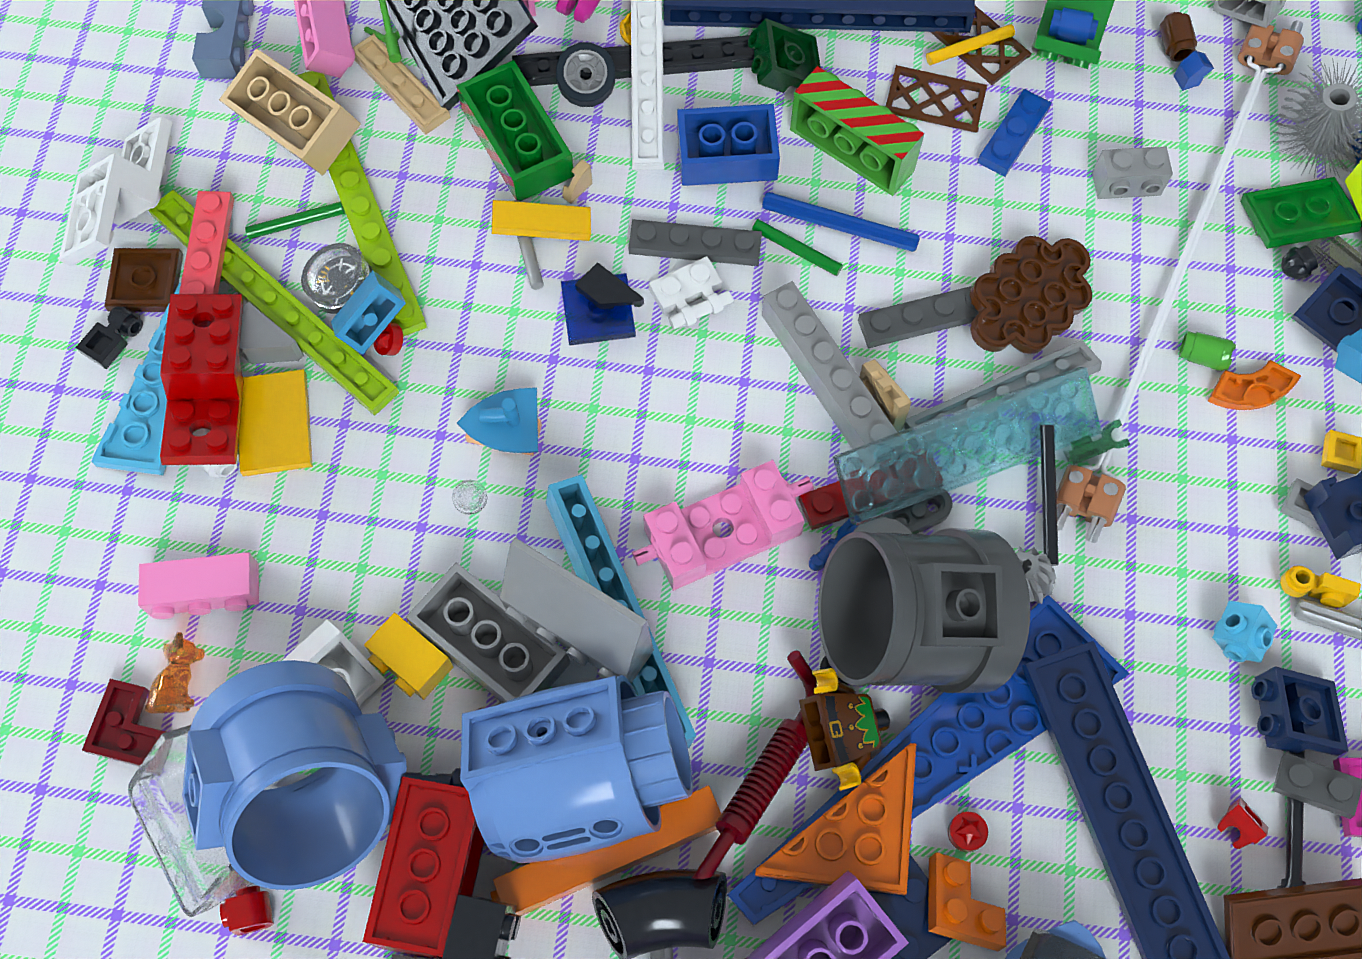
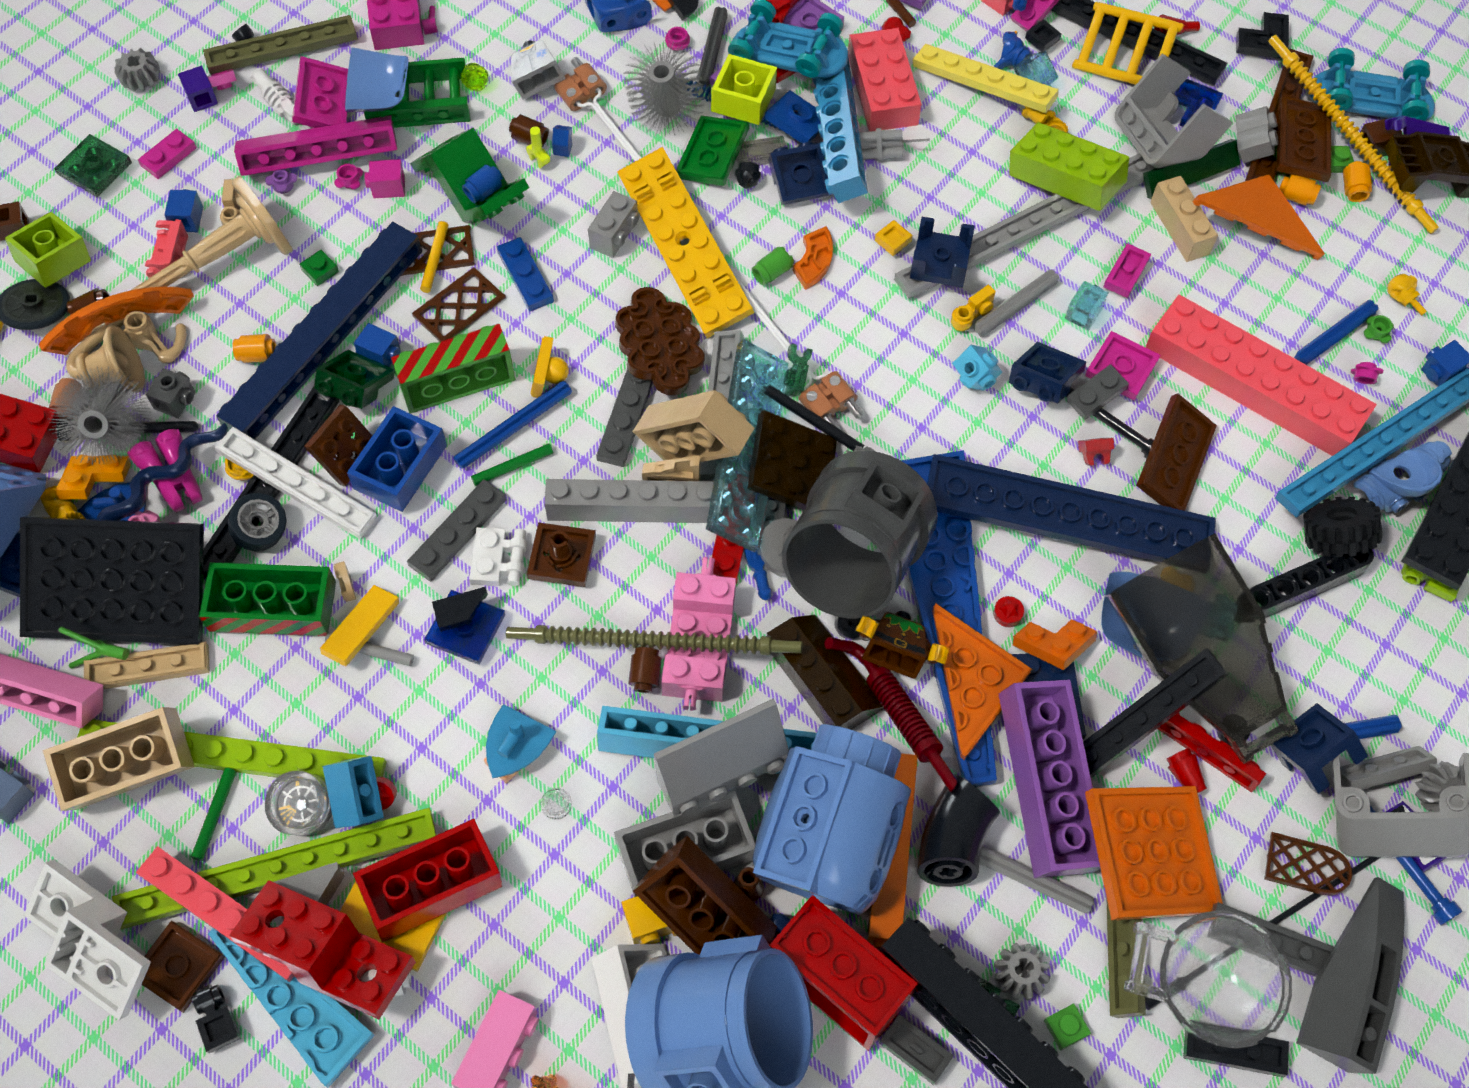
camera: 60 degrees left, 5 degrees down
none -> reddish brown plate [304,405,373,486]
none -> blue brick [353,323,401,367]
none -> red brick [353,819,503,943]
none -> olive hose [506,625,803,655]
none -> neon yellow bar [526,126,550,169]
none -> reddish brown plate [527,522,596,587]
none -> yellow tile [530,336,569,398]
none -> yellow piece [617,147,755,338]
none -> reddish brown brick [628,647,661,693]
none -> tan brick [632,390,754,462]
none -> reddish brown slope [633,836,777,955]
none -> dark brown plate [747,410,837,510]
none -> dark brown slope [767,614,884,730]

